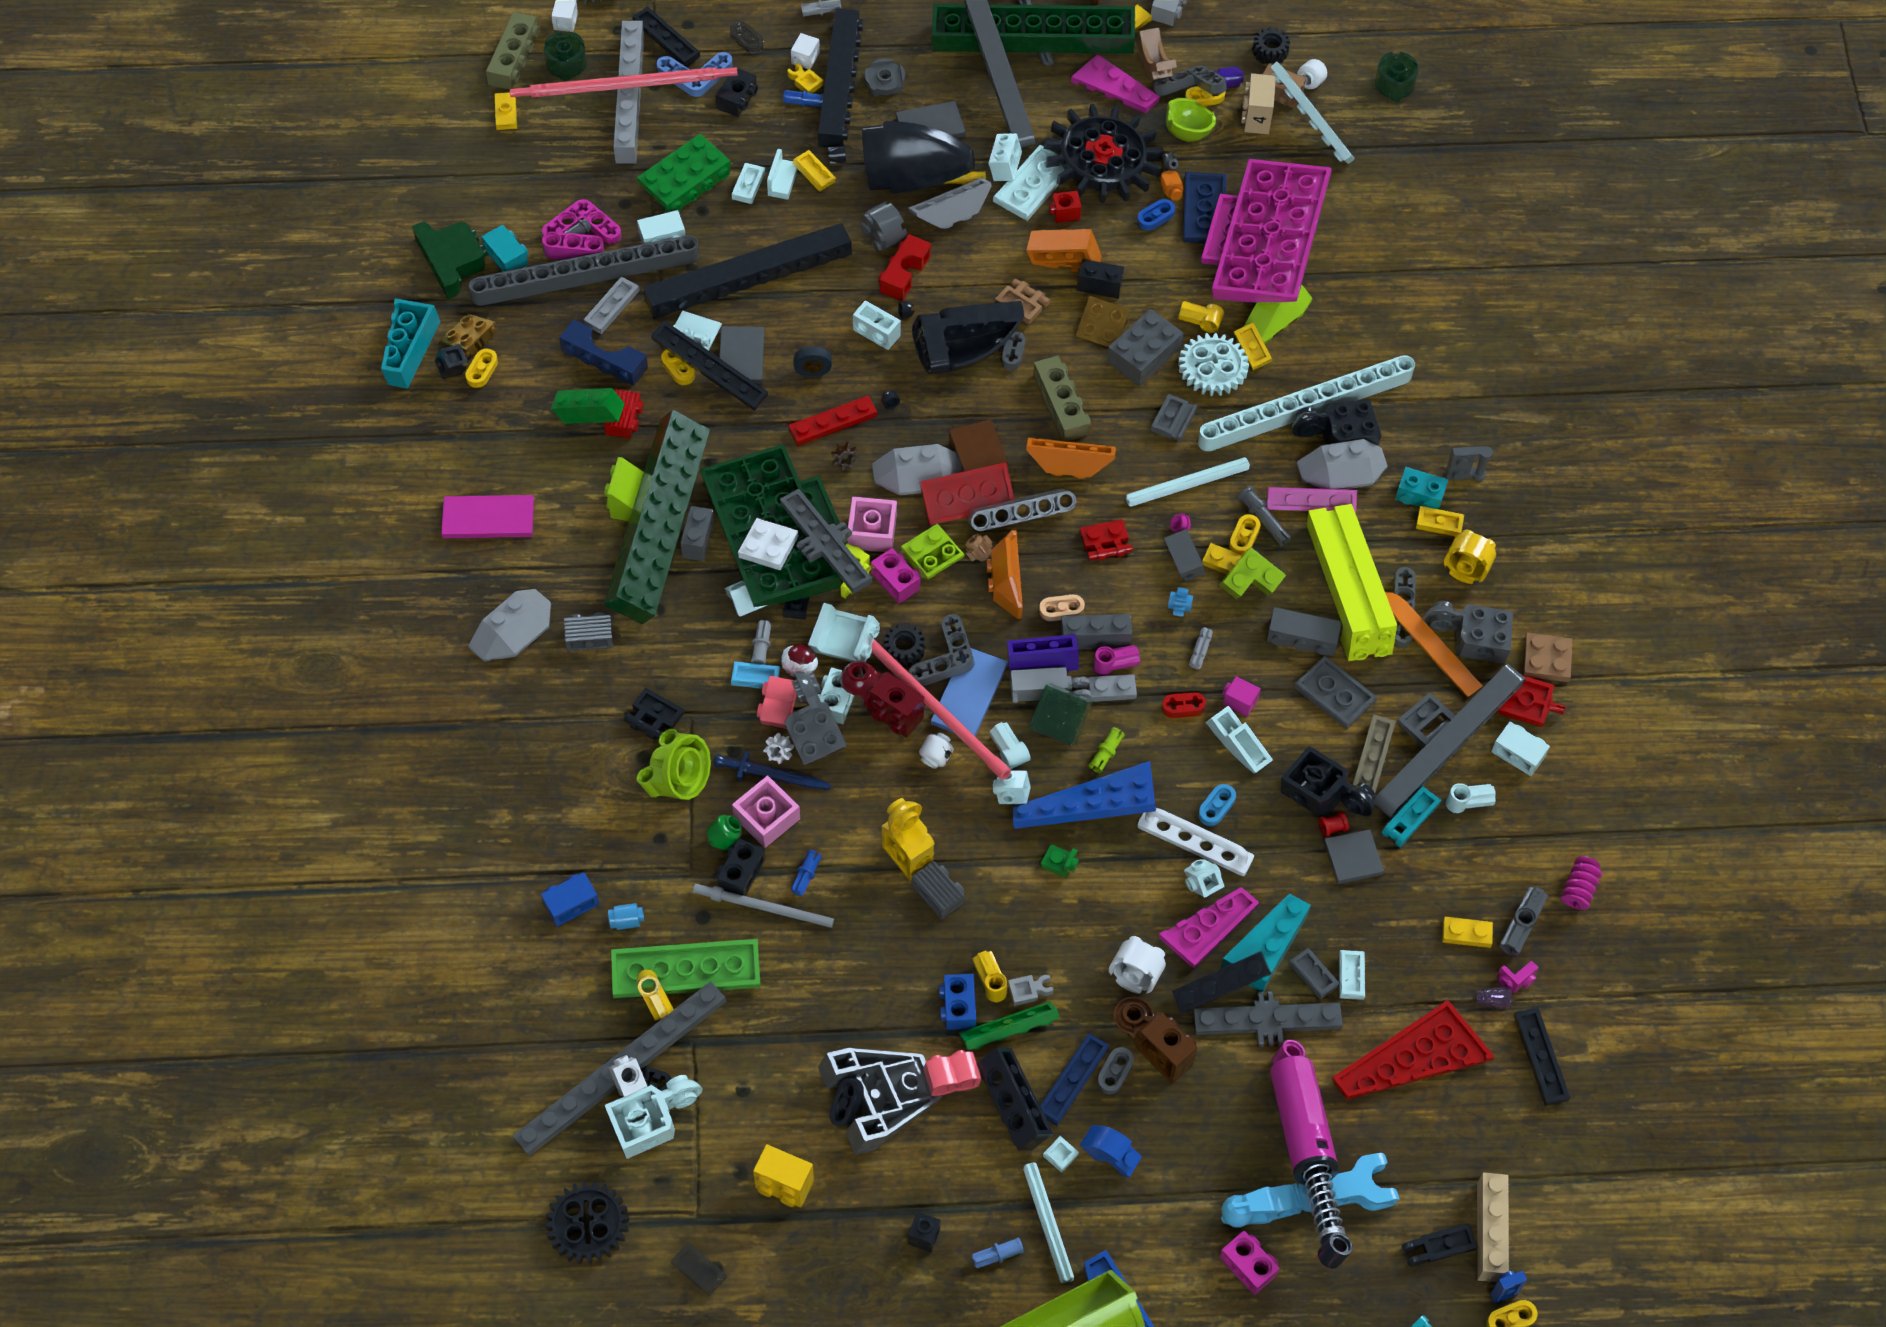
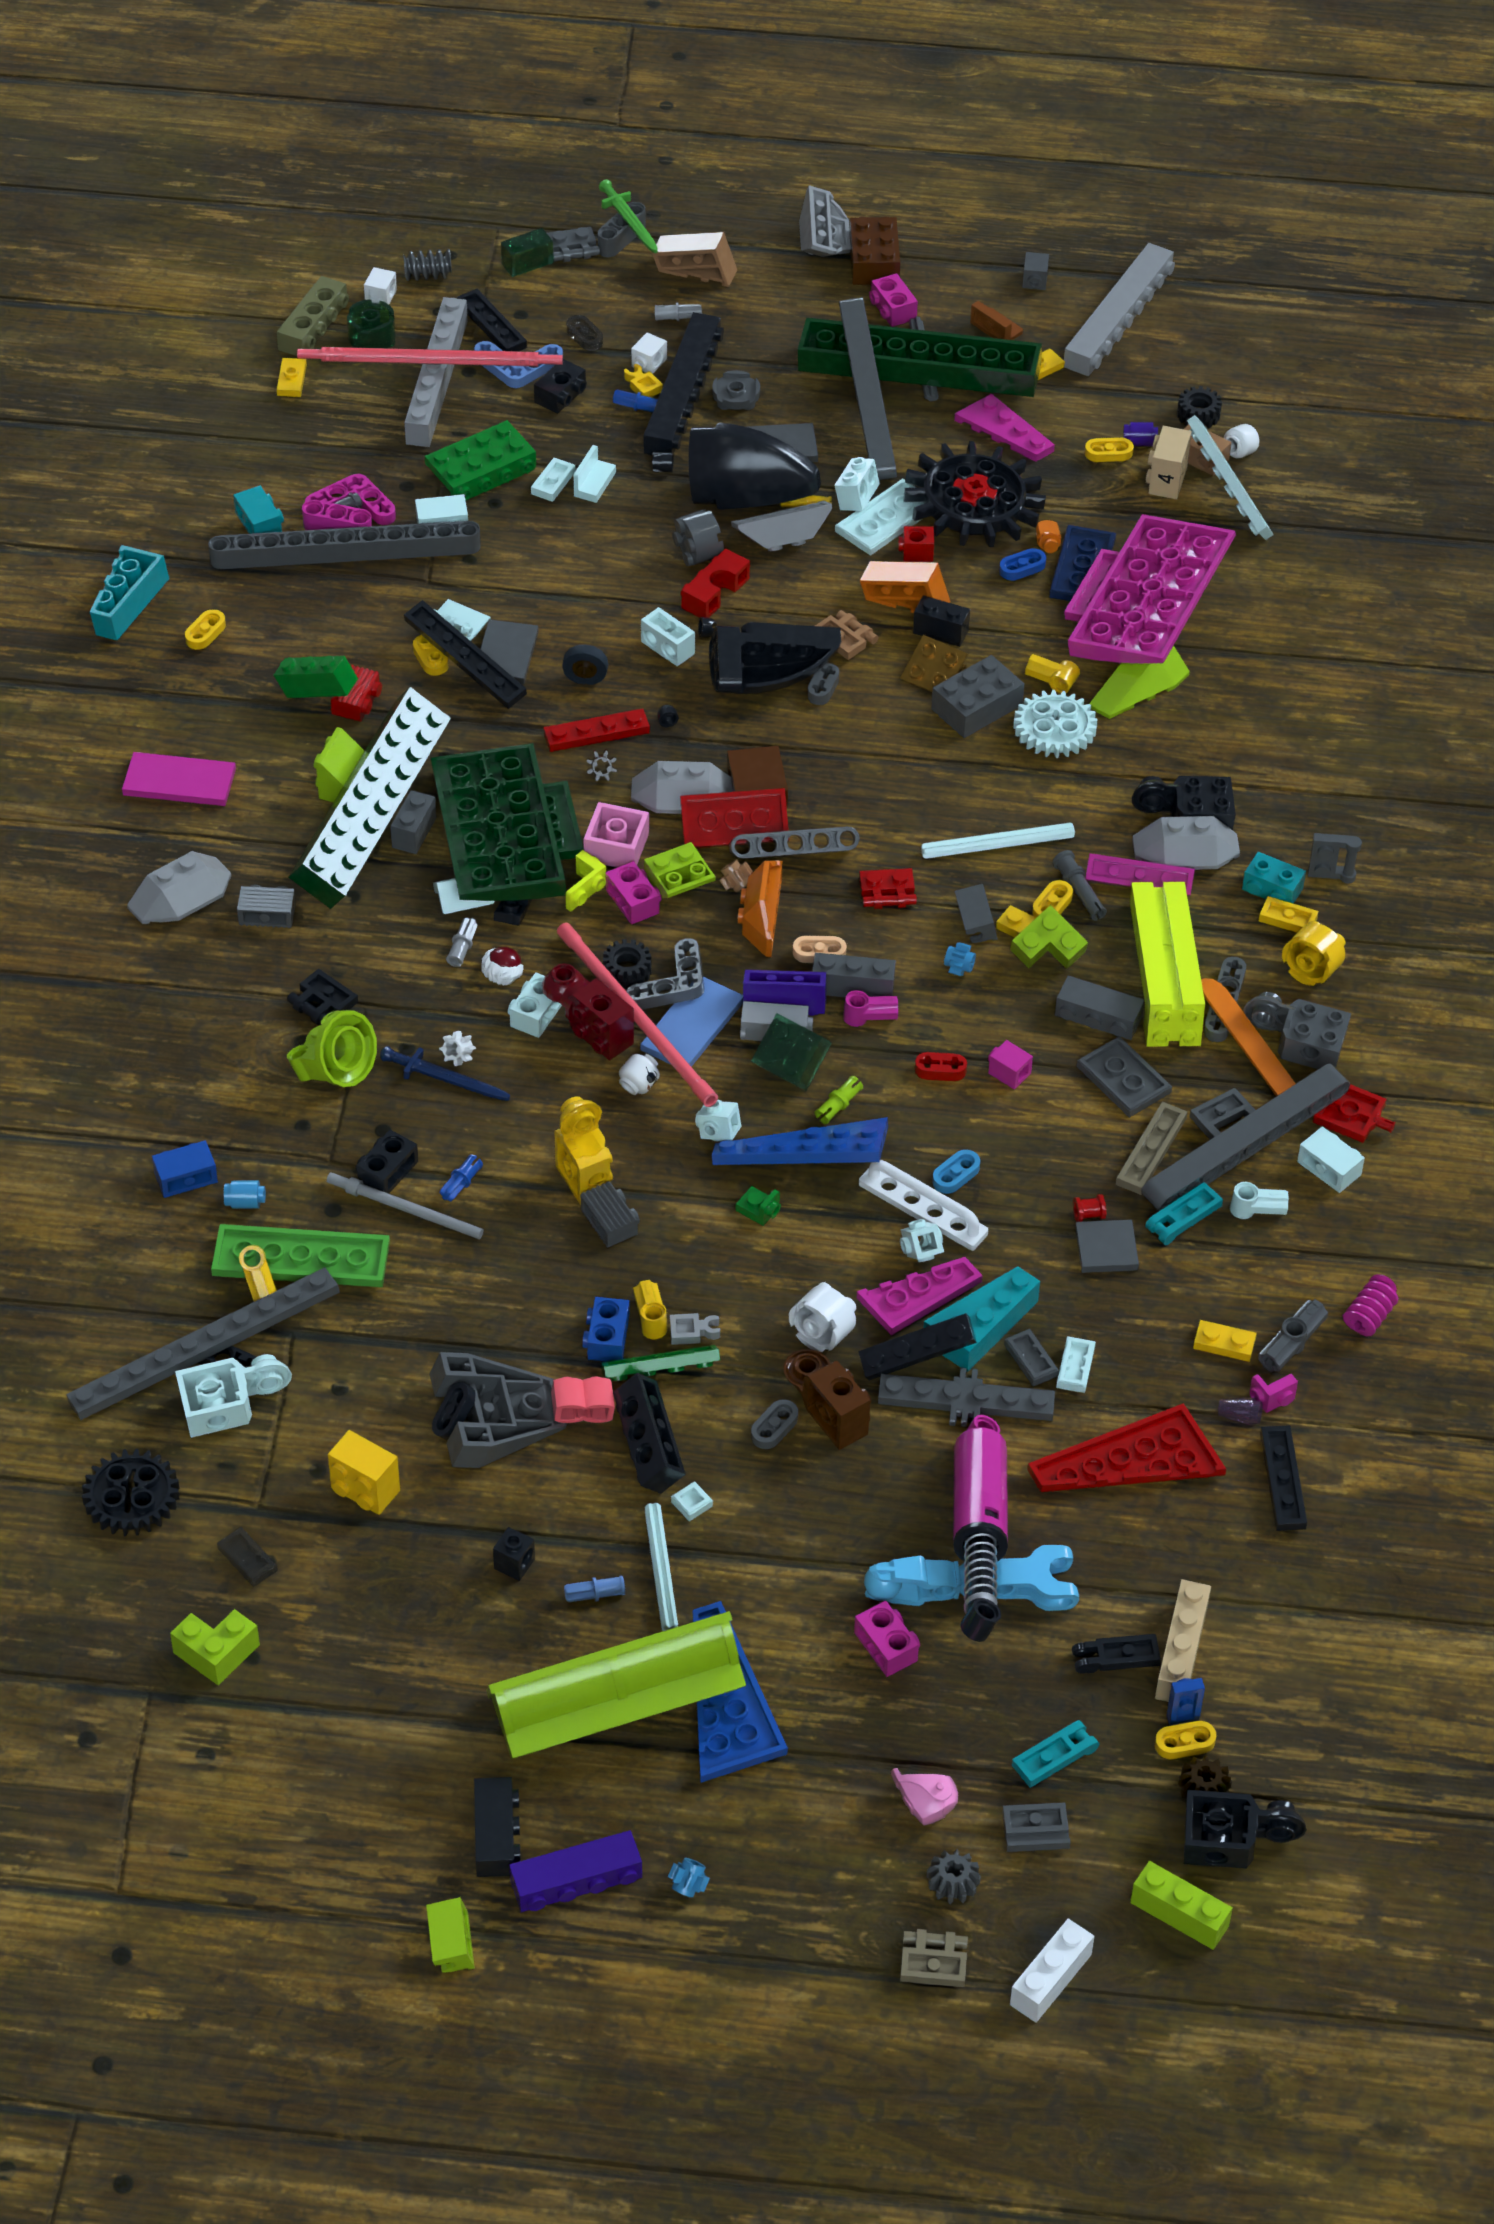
camera: 10 degrees right, 10 degrees down
dark green brick [412,222,488,299] -> none
black brick [434,344,468,379] -> none
pearl gold hinge [440,314,496,358] -> none
dark blue arch [559,319,648,386] -> none
light grey plate [584,277,639,334] -> none
white brick [608,1055,647,1097] -> none
black brick [643,223,852,319] -> none
green head [706,815,742,850] -> none
medium azure tile [731,661,780,689] -> none
bright pink brick [732,775,800,848] -> none
white plate [738,518,799,570] -> none
coral brick [757,676,797,729] -> none
dark grey hinge [780,489,872,594] -> none
dark grey brick [784,671,847,766] -> none
yellow plate [792,150,836,192] -> none
light aqua panel [808,603,880,662] -> none
light aqua piece [989,722,1031,769] -> none
orange wedge [1026,438,1116,479] -> none
olive brick [1033,355,1091,442] -> none
dark blue tile [1040,1033,1110,1127] -> none
light grey hinge [1072,674,1137,702] -> none
blue brick [1080,1125,1142,1177] -> none
medium nougat arch [1135,28,1177,80] -> none
dark grey plate [1151,394,1198,442] -> none
dark grey beam [1153,66,1227,96] -> none
dark grey arm [1162,152,1179,171] -> none
lime cylinder [1166,98,1216,142] -> none
dark pink plate [1170,513,1191,533] -> none
light grey axle [1189,627,1213,670] -> none
light aqua beam [1198,355,1415,451] -> none
light aqua slope [1206,706,1273,774] -> none
yellow plate [1234,322,1272,370] -> none
black brick [1281,746,1375,817] -> none
clear green brick [1374,52,1419,102] -> none
medium nougat plate [1523,633,1572,682] -> none

